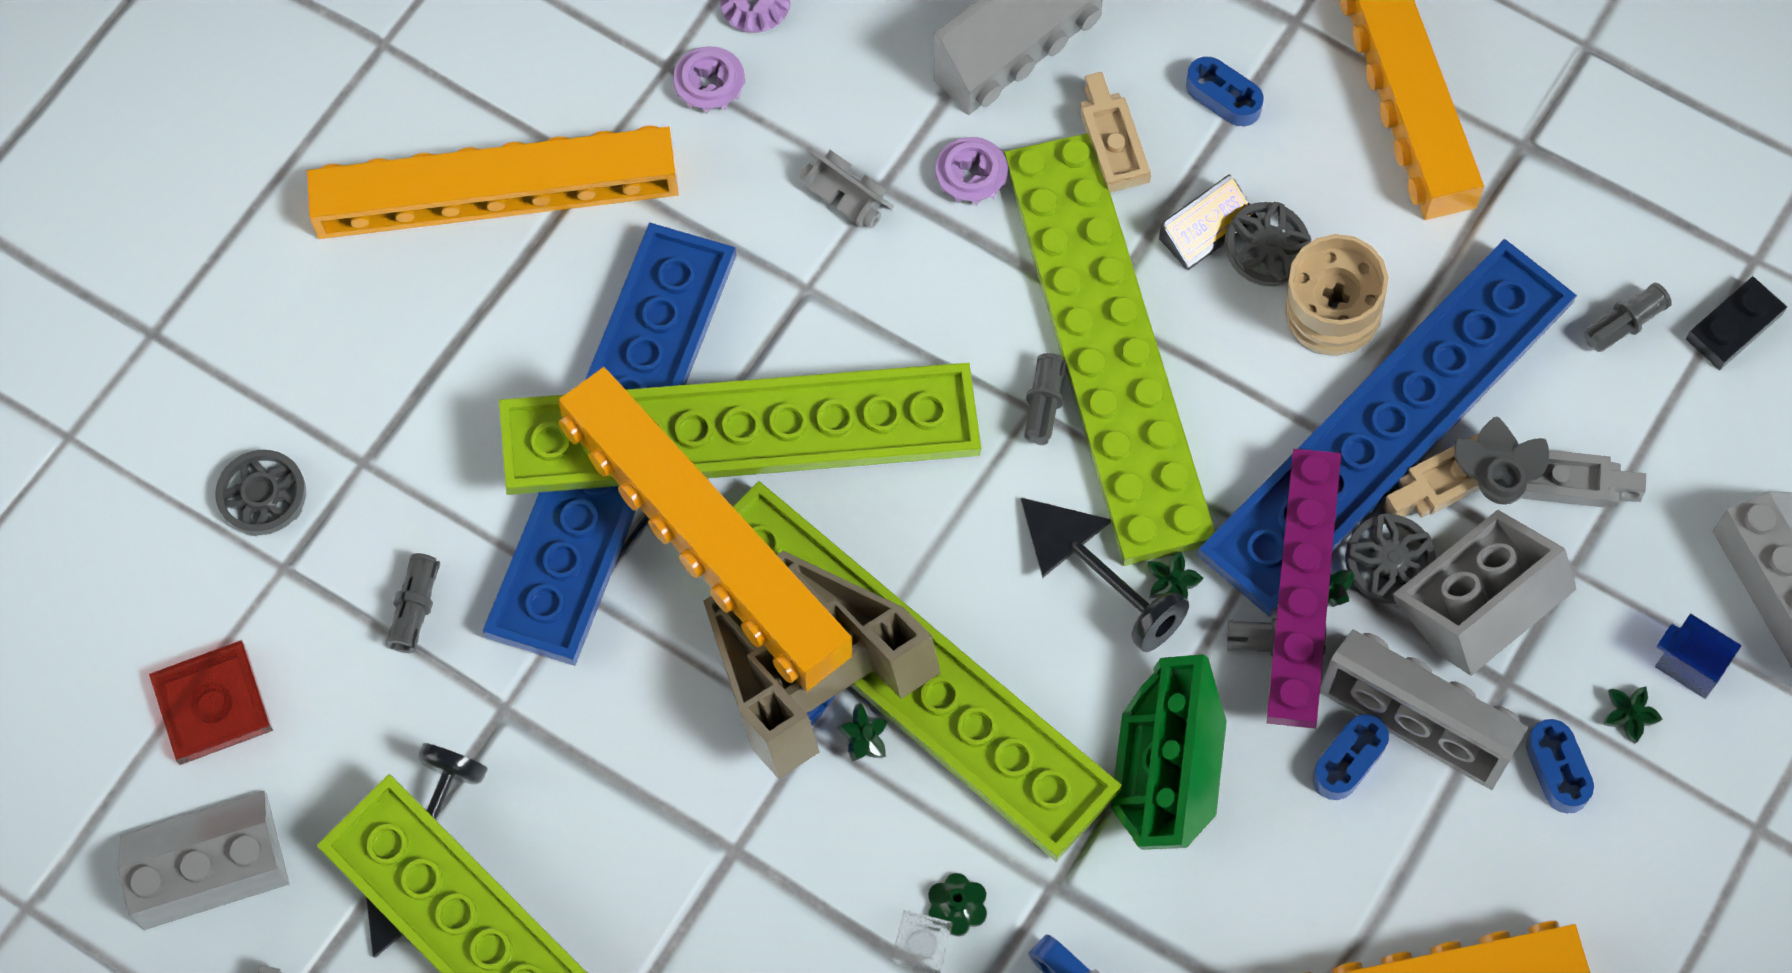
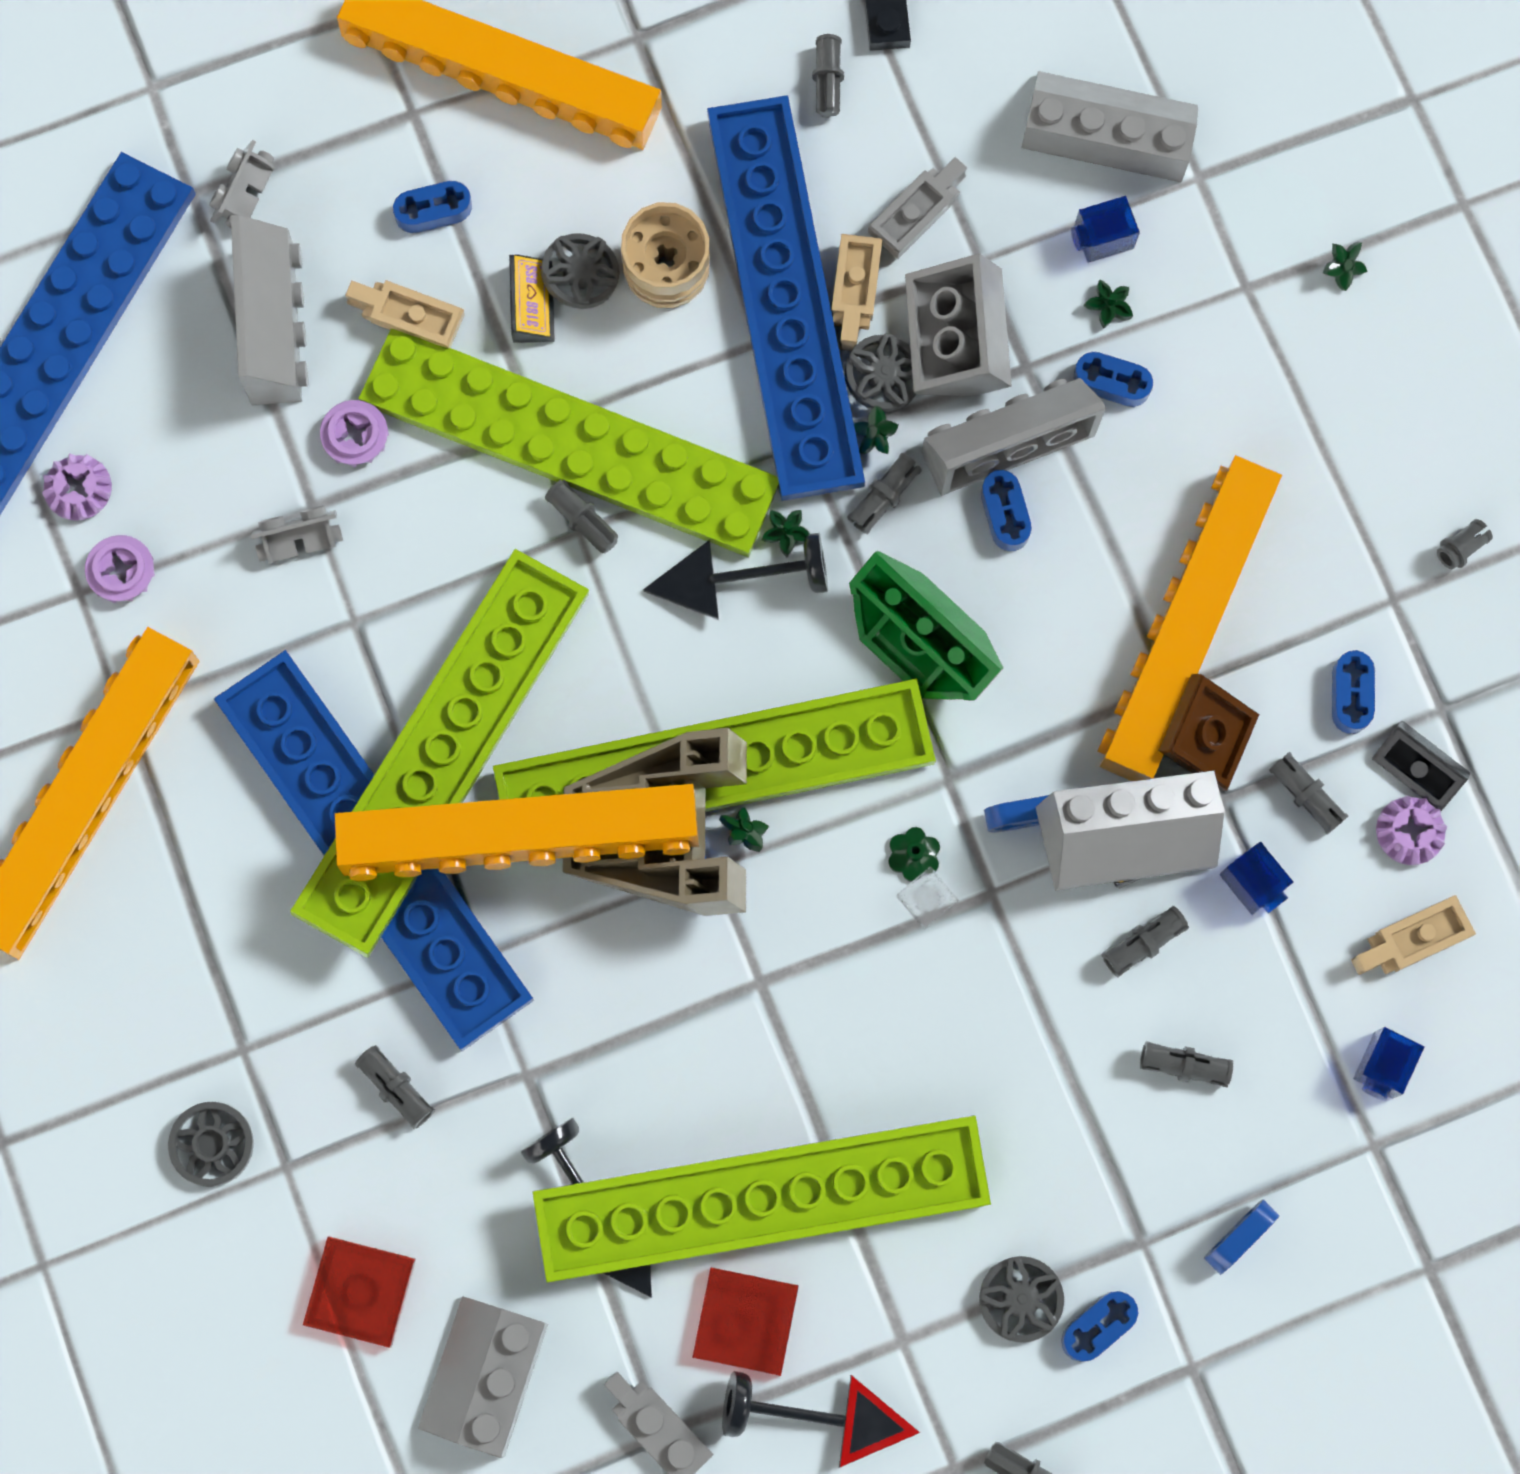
camera: 60 degrees left, 10 degrees up
magenta plate [1266,449,1341,729] -> none
dark grey plate [1454,416,1549,505] -> none

